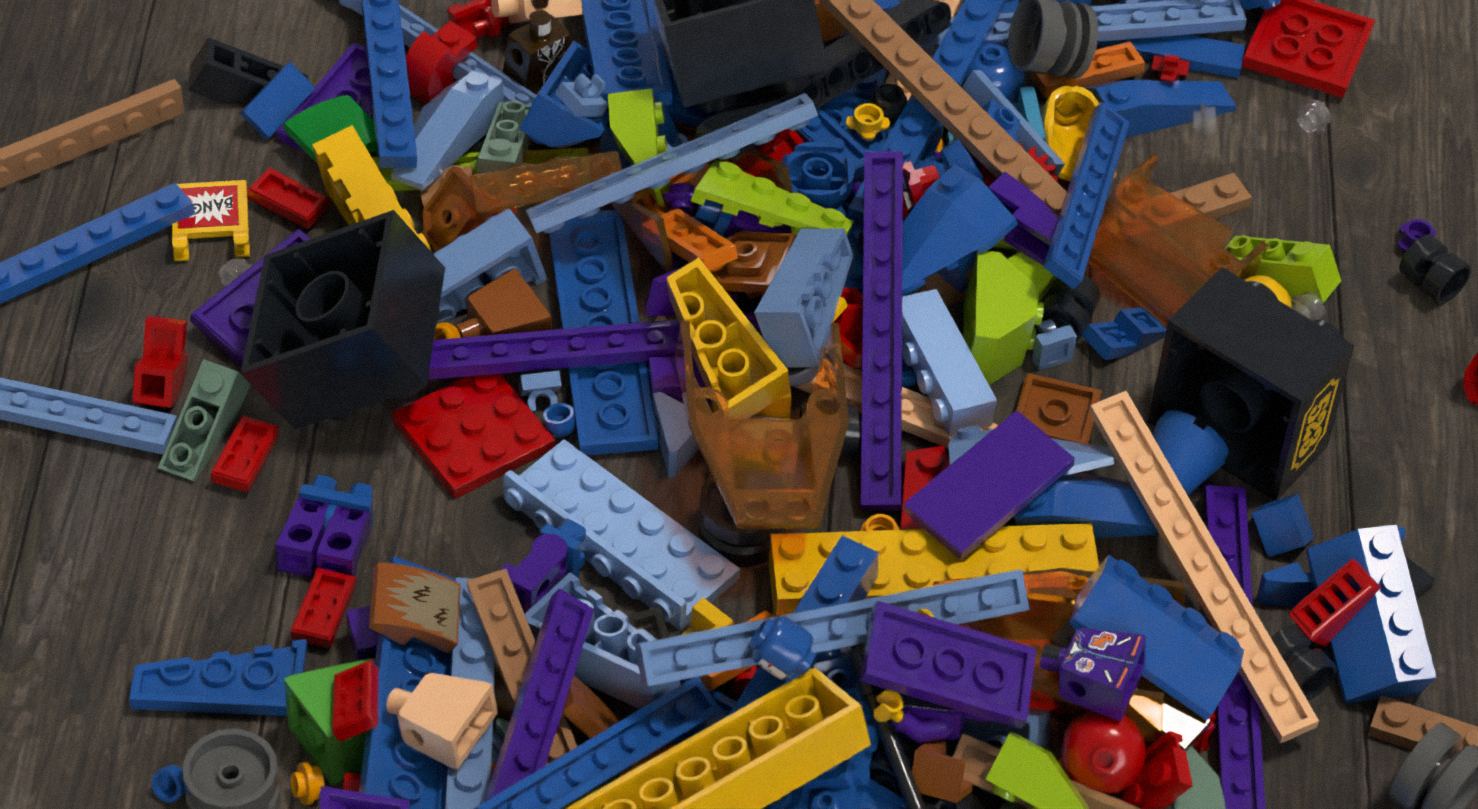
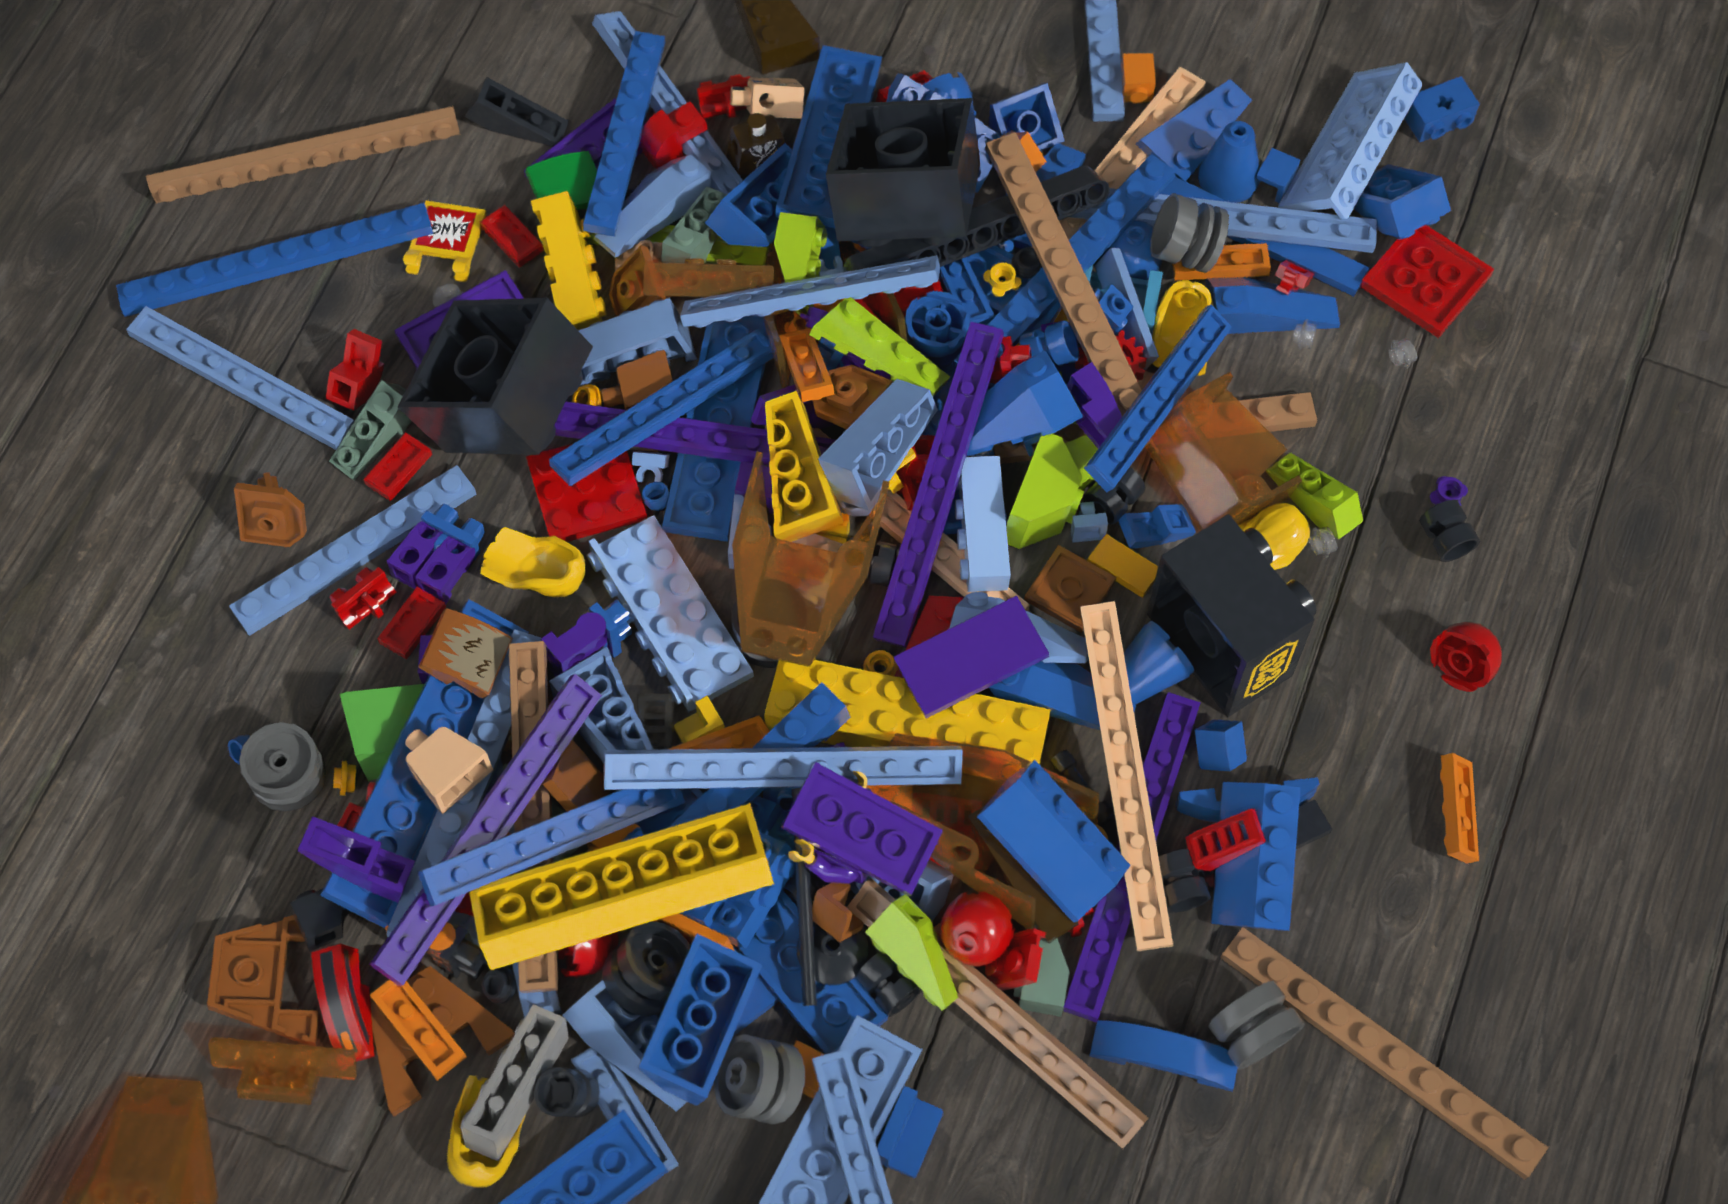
camera: 20 degrees right, 15 degrees up
blue wing [129,639,308,716] -> none
blue tile [239,62,315,139] -> none
red plate [332,660,379,742] -> none
medium blue tile [555,74,608,117] -> none
blue head [749,615,816,680] -> none
dark purple torso [1040,628,1146,721] -> none
none -> medium blue plate [229,465,476,636]
none -> dark orange piece [234,472,307,547]
none -> red hips [330,567,397,630]
none -> yellow hair [480,527,585,597]
none -> blue tile [549,328,778,486]
none -> light orange tile [1087,534,1158,598]

